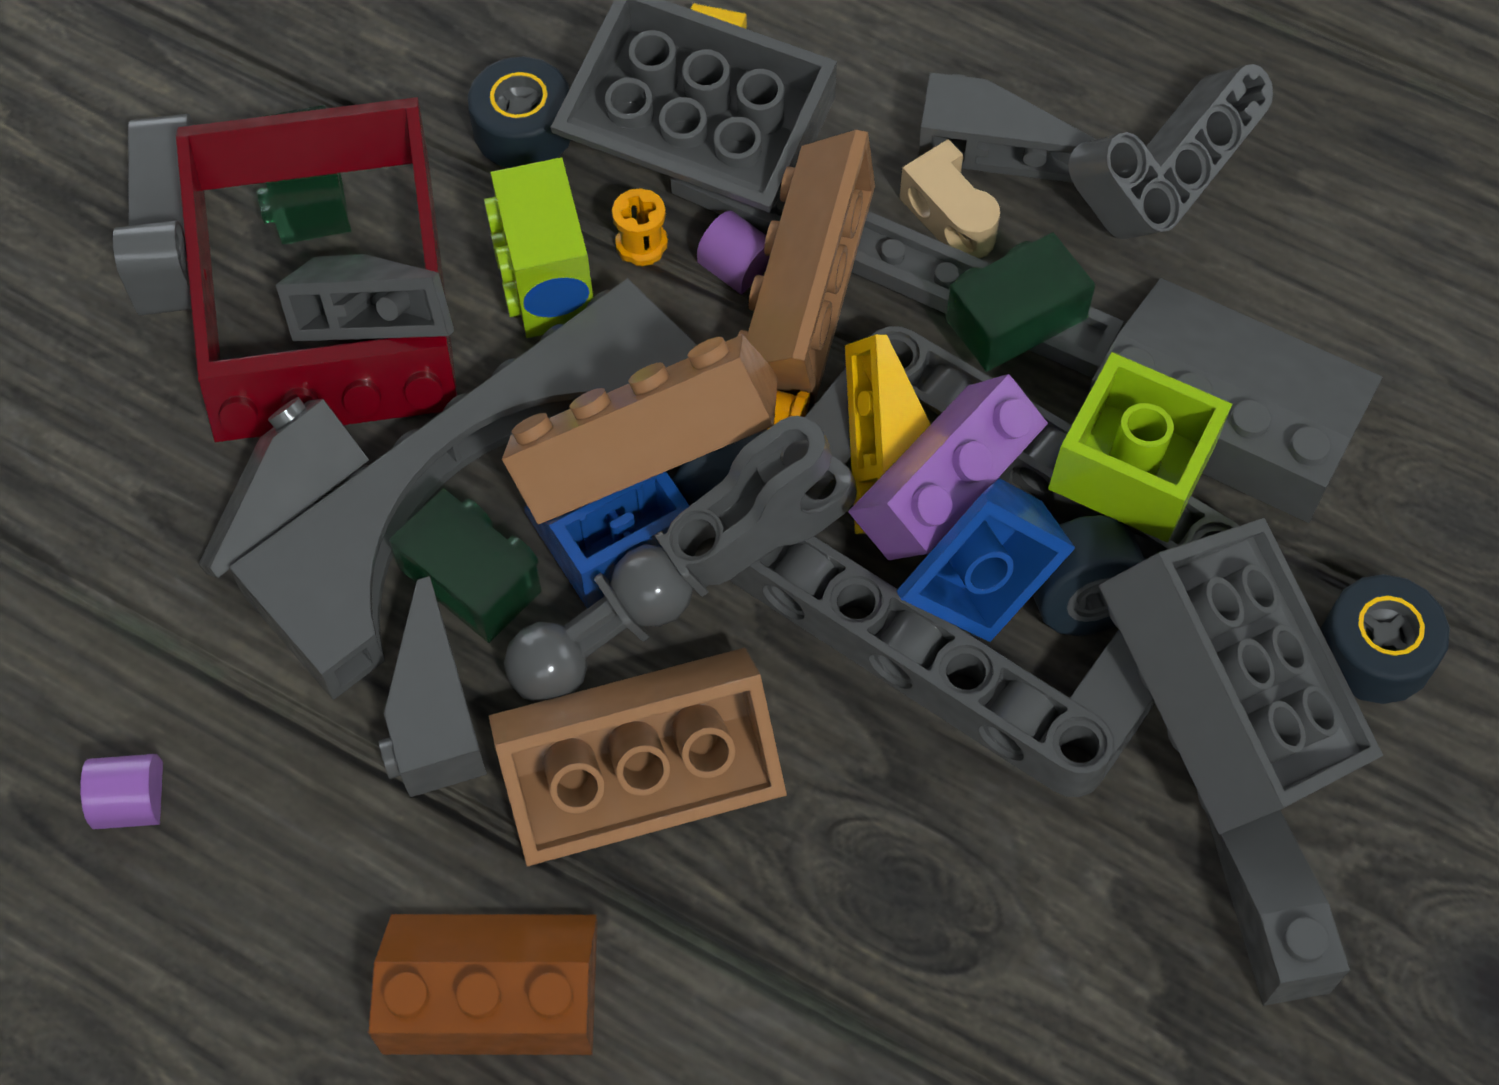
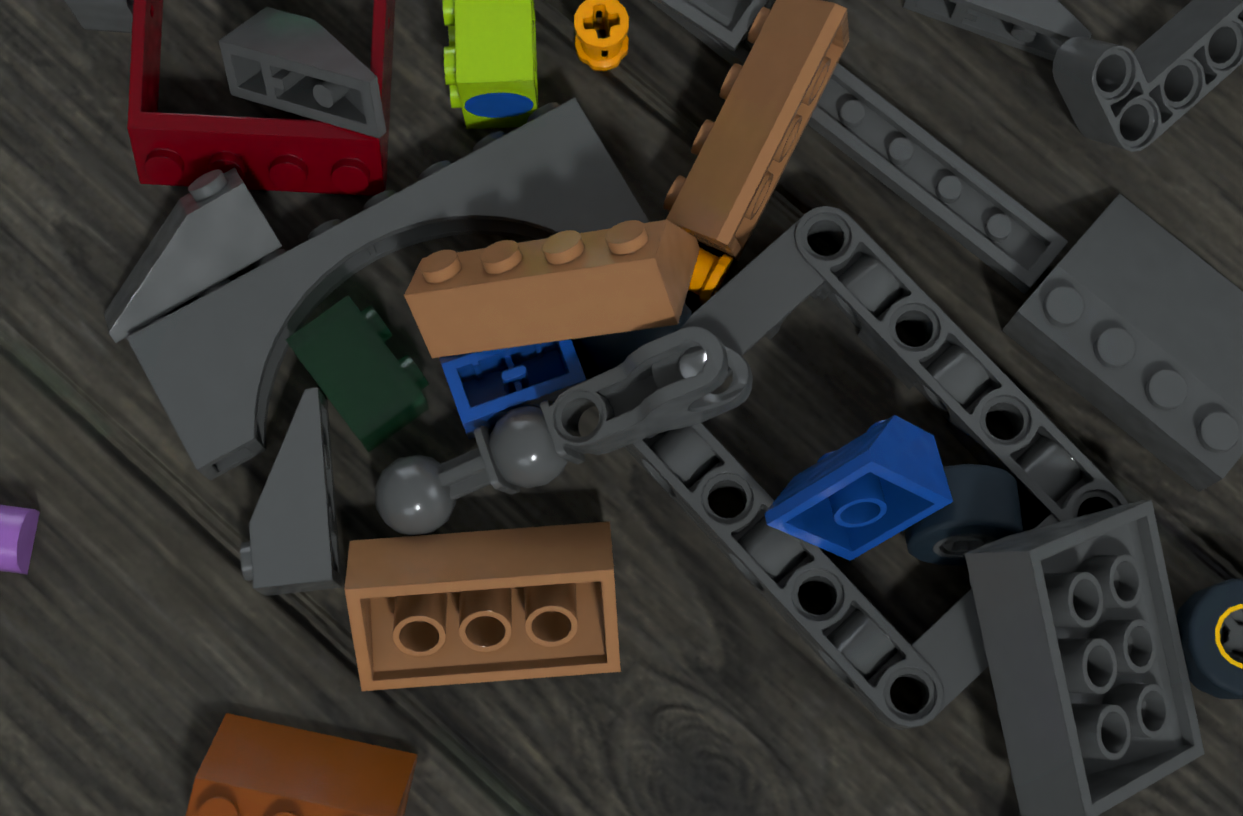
camera: 10 degrees right, 15 degrees up
medium lavender brick [697,211,770,295] -> none
yellow slope [845,334,931,534] -> none
medium lavender brick [848,374,1048,560] -> none
tan leg [900,139,1000,258] -> none
clear green brick [946,232,1096,372] -> none
lime brick [1048,352,1232,543] -> none

